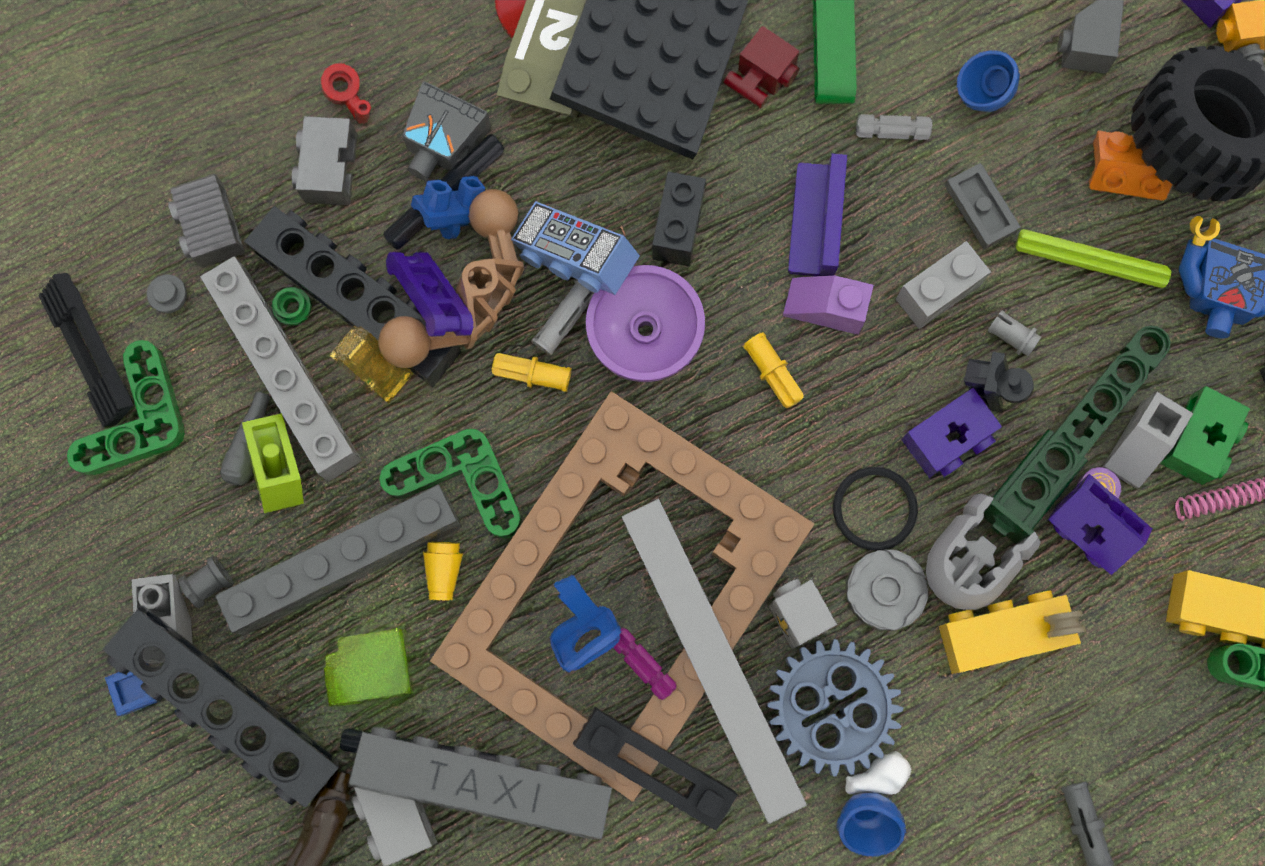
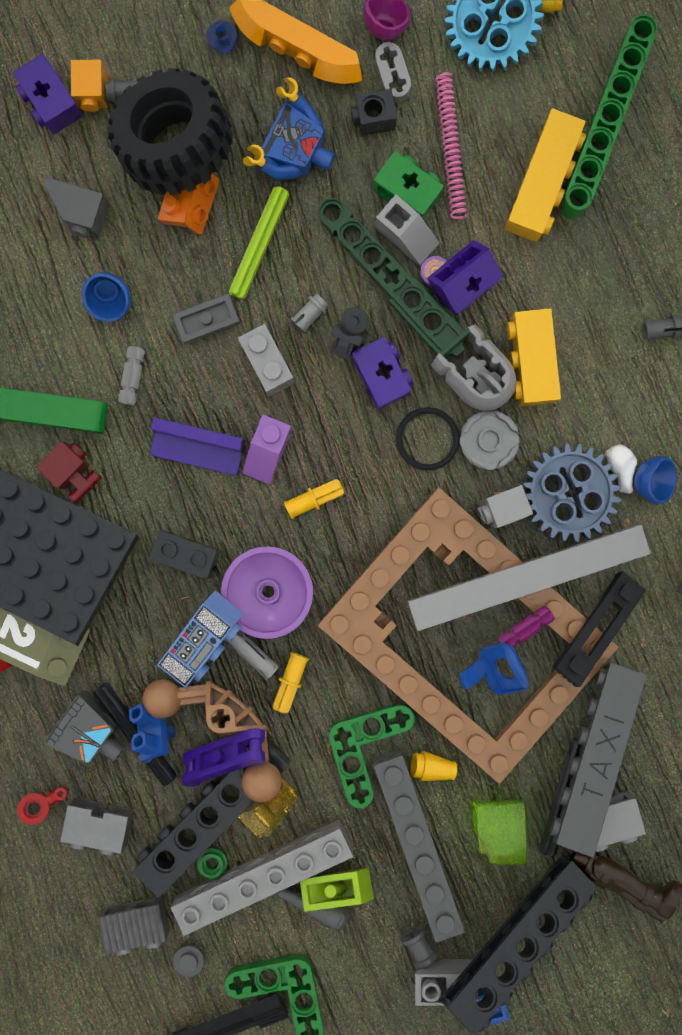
camera: 85 degrees left, 10 degrees up
dark tan bush [1044,610,1087,638] -> none

